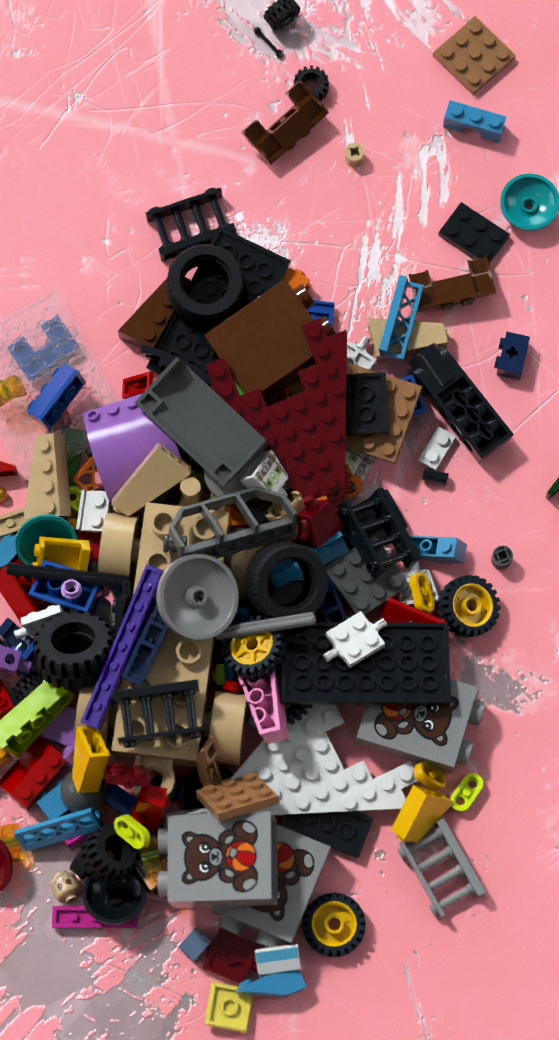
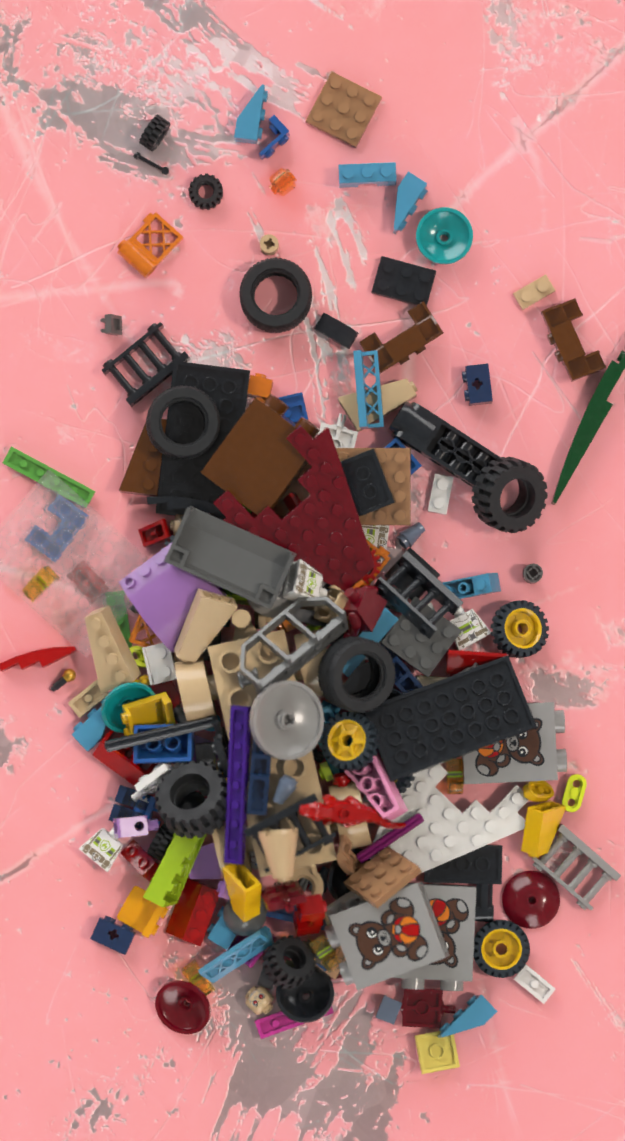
camera: 15 degrees left, 10 degrees up
blue slope [27,363,86,431] -> none
lavender plate [61,579,82,600] -> none
neon yellow plate [114,814,150,849] -> none
light grey axle [215,612,316,640] -> none
reddish brown bracket [241,80,329,165] -> none
slope [255,944,300,975] -> none
white plate [323,611,387,668] -> none
yellow plate [409,572,435,613] -> none
black pin [422,467,449,486] -> none
none -> bright green plate [2,446,96,509]
none -> dark grey tile [100,314,122,336]
none -> orange piece [117,212,184,278]
none -> dark azure slope [234,84,268,144]
none -> black tyre [239,257,312,333]
none -> tan cone [258,828,298,883]
none -> blue bracket [259,115,290,160]
none -> clear orange head [268,168,297,196]
none -> sand blue cone [272,774,298,805]
none -> red animal [299,794,406,829]
none -> black slope [314,313,359,349]
none -> magenta axle [356,813,424,863]
none -> dark azure slope [393,171,428,234]
none -> sand blue cone [396,522,425,549]
none -> clear yellow leg [445,759,464,795]
none -> black tyre [472,456,548,533]
none -> black piece [475,884,494,922]
none -> dark red dish [502,870,560,929]
none -> white plate [513,965,556,1004]

